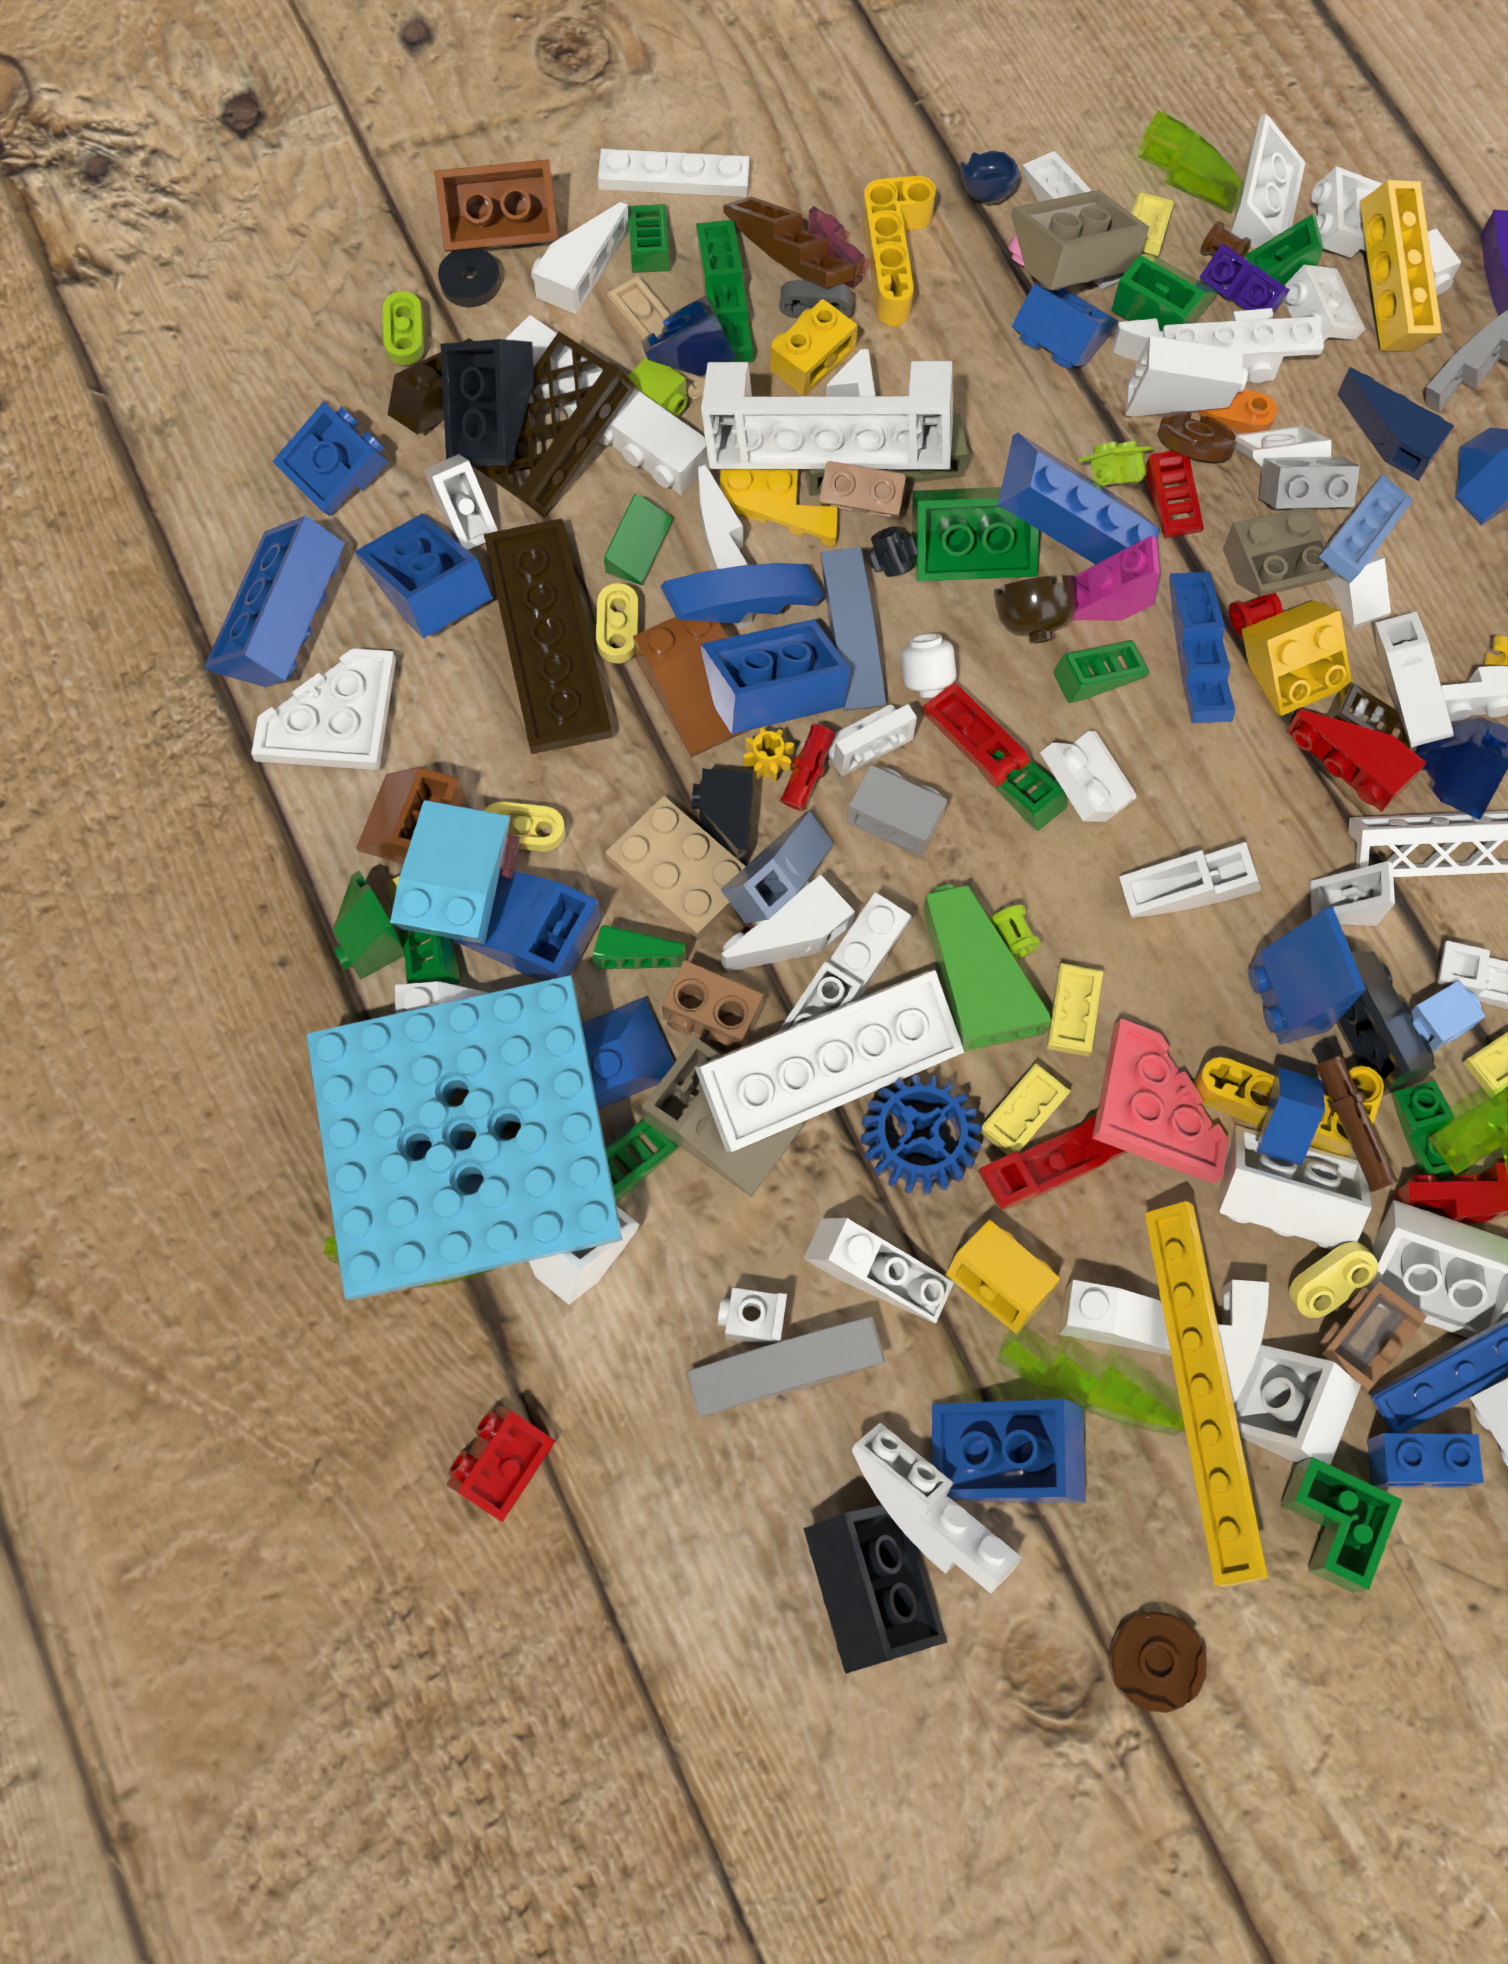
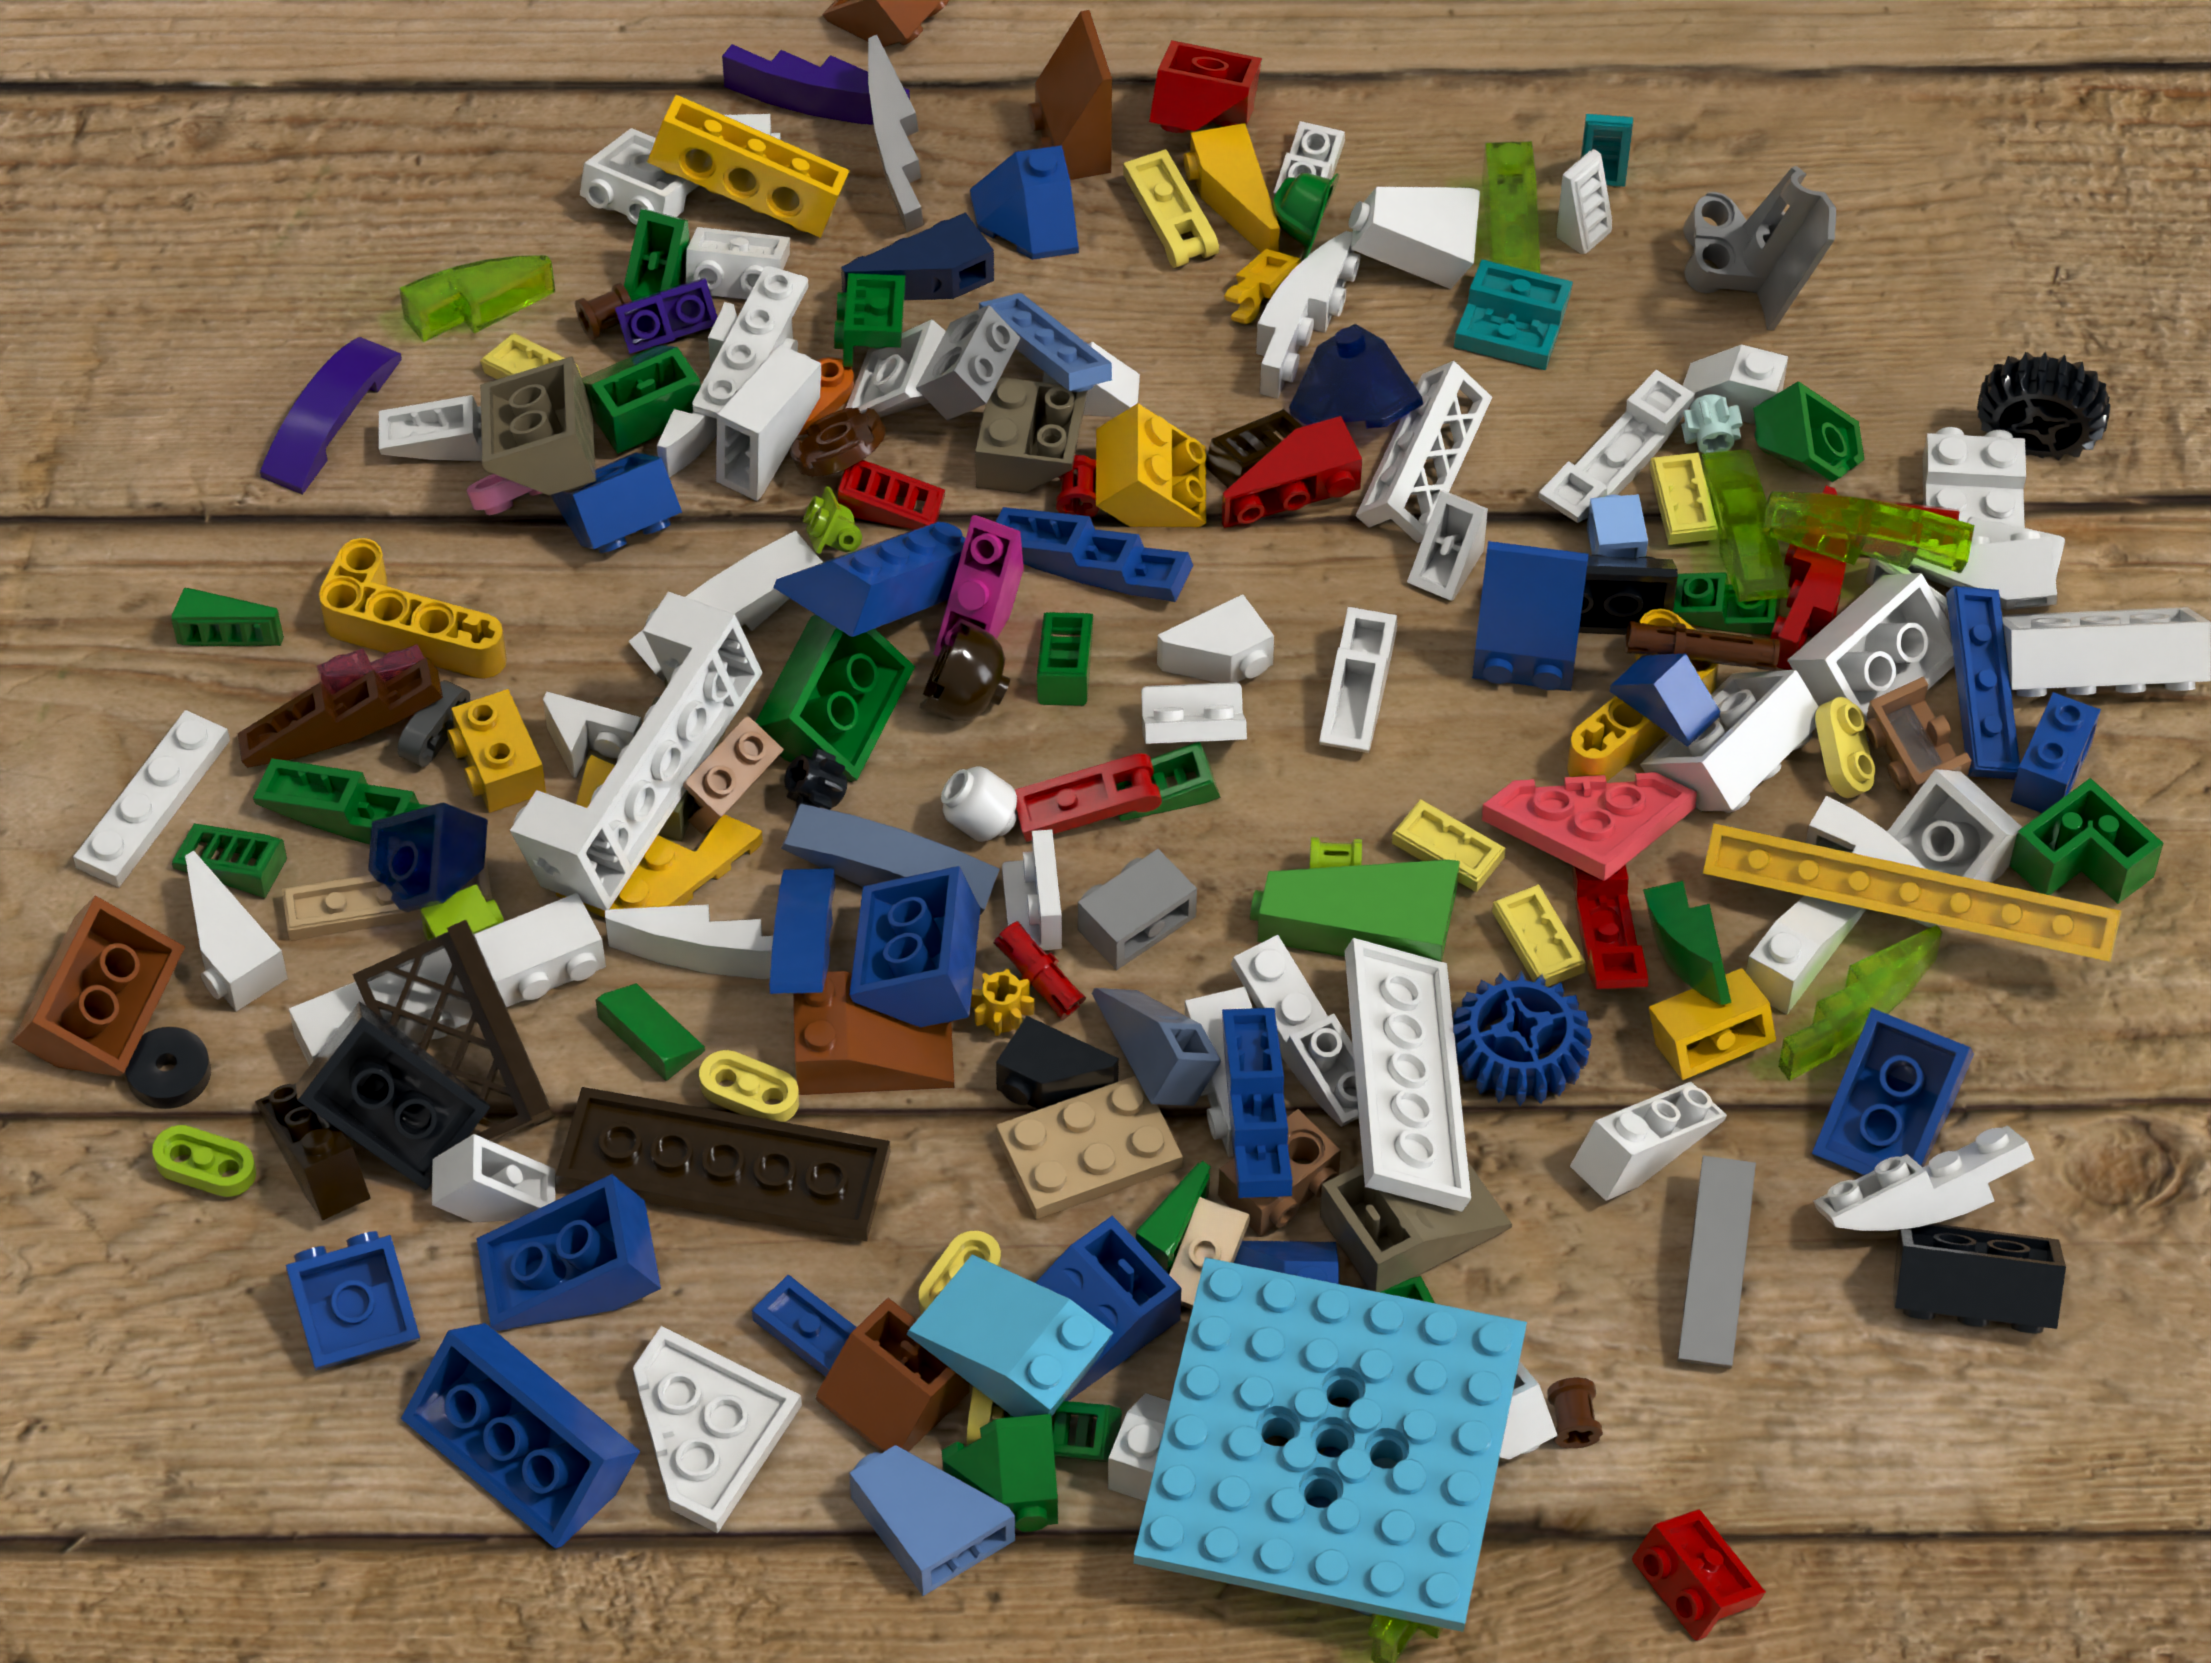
camera: 65 degrees left, 15 degrees down
white brick [717,1288,787,1346] -> none
dark blue hair [960,151,1019,204] -> none
reddish brown tile [1108,1611,1207,1713] -> none
white slope [1230,113,1305,248] -> none
white slope [1375,612,1454,747] -> none
none -> green slope [171,588,284,646]
none -> dark purple slope [260,337,402,495]
none -> white slope [628,531,823,681]
none -> blue plate [752,1275,856,1377]
none -> green bracket [834,273,905,367]
none -> medium blue slope [849,1445,1015,1596]
none -> white slope [1157,594,1274,683]
none -> tan plate [1169,1197,1250,1309]
none -> blue slope [1222,1008,1293,1198]
none -> reddish brown bush [1547,1377,1603,1448]
none -> green slope [1643,881,1731,1005]

